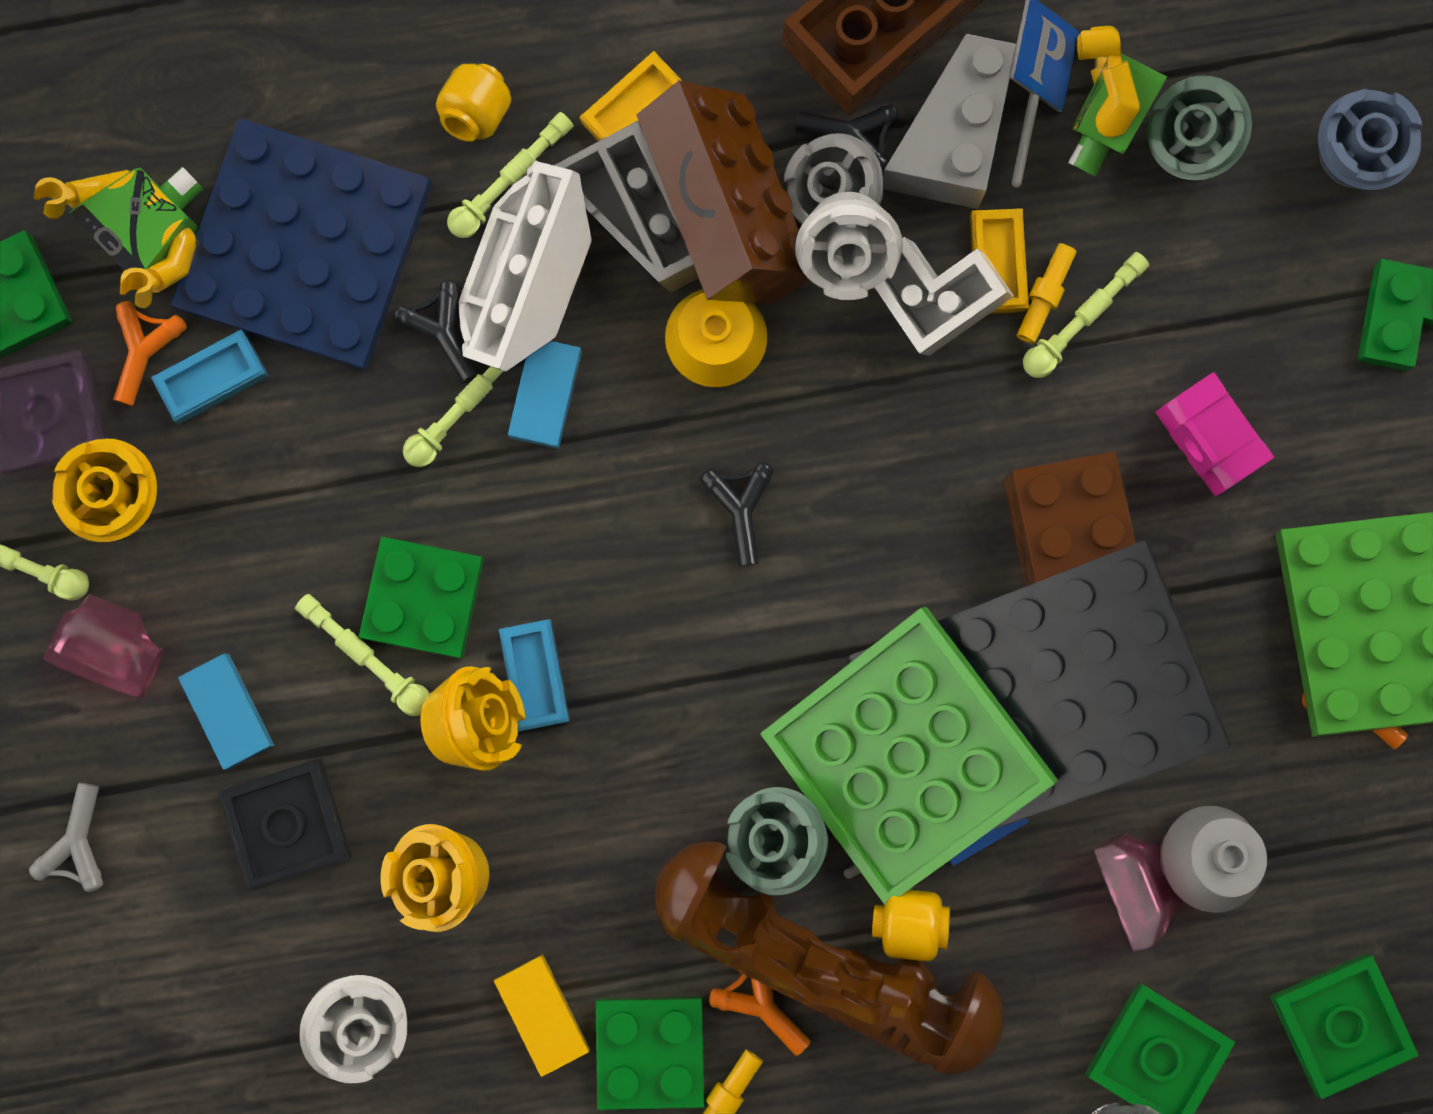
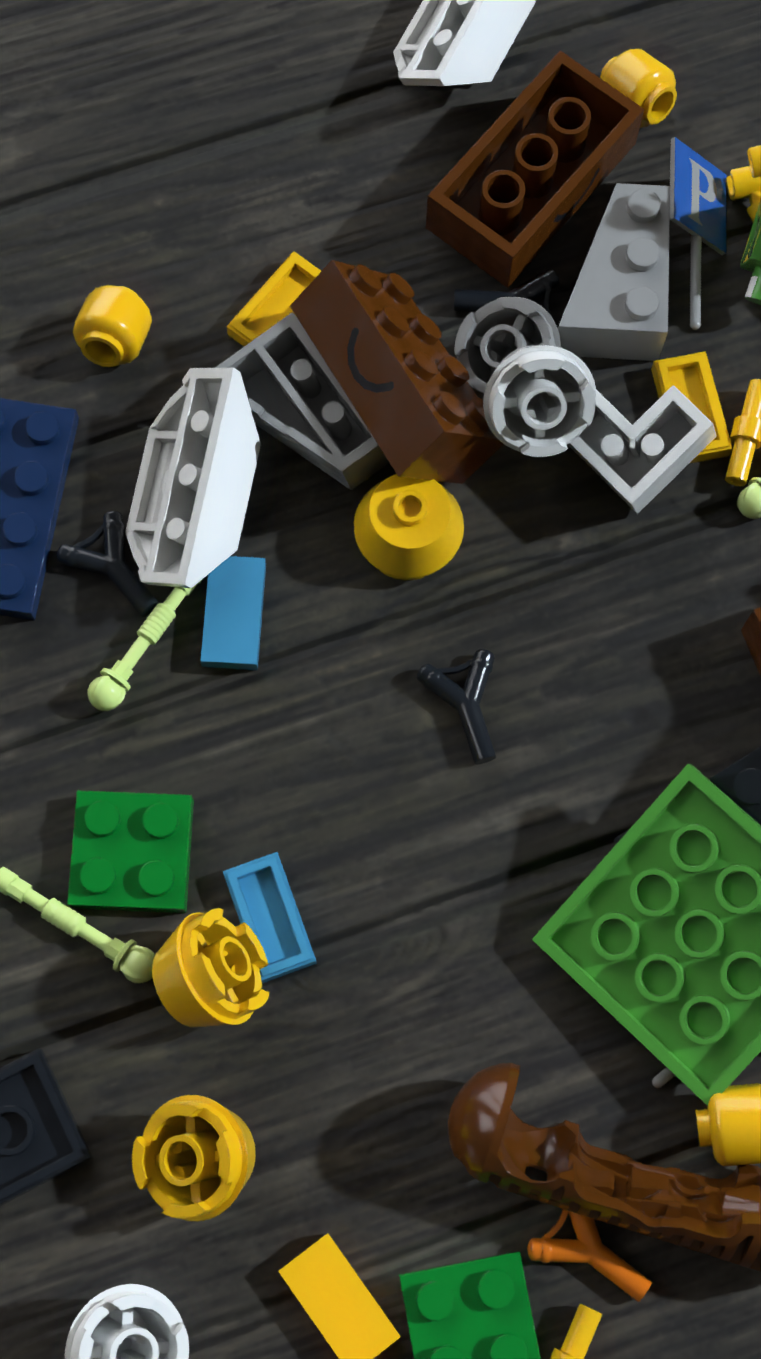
camera: 15 degrees left, 10 degrees down
yellowish green piece [447,112,574,238] -> none
sand green cone [726,787,828,895] -> none

